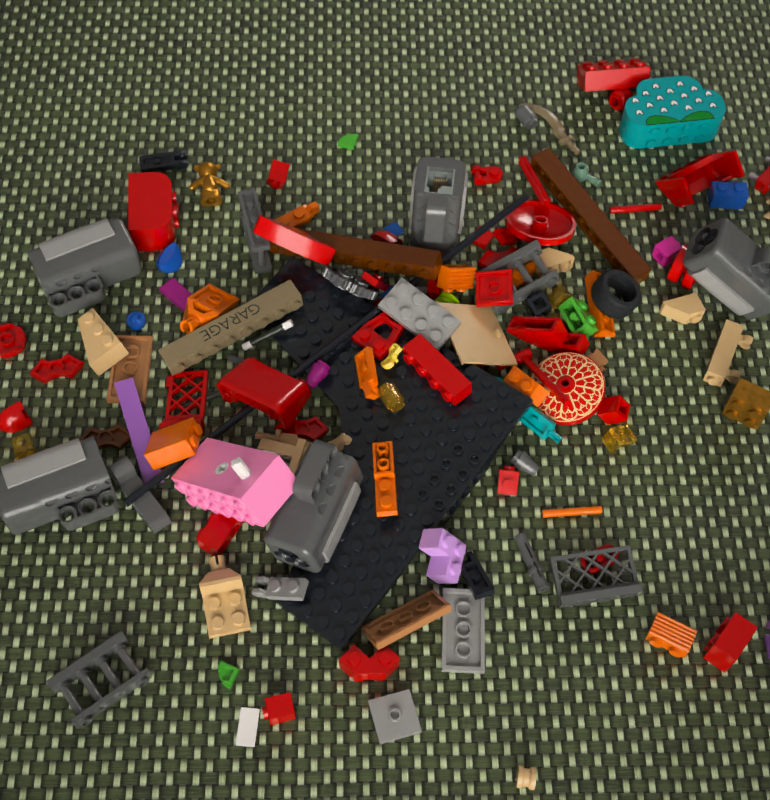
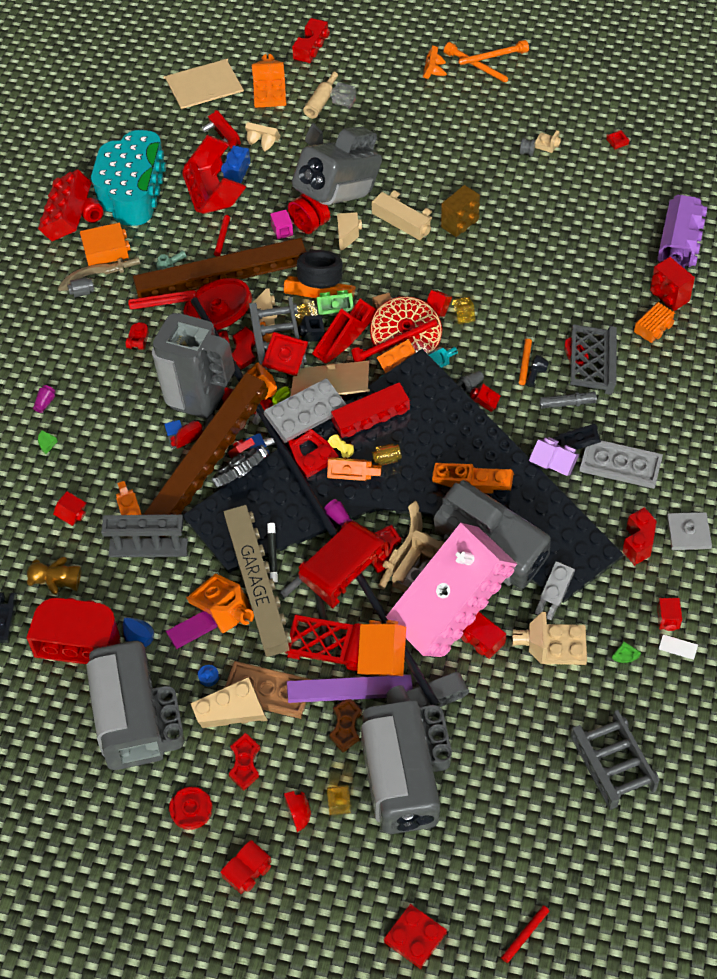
camera: 70 degrees left, 5 degrees down
slope [252,215,336,266] -> none
medium nougat tile [361,590,453,650] -> none
none -> magenta cone [33,385,56,413]
none -> orange brick [80,222,130,266]
none -> black bar [525,354,549,387]

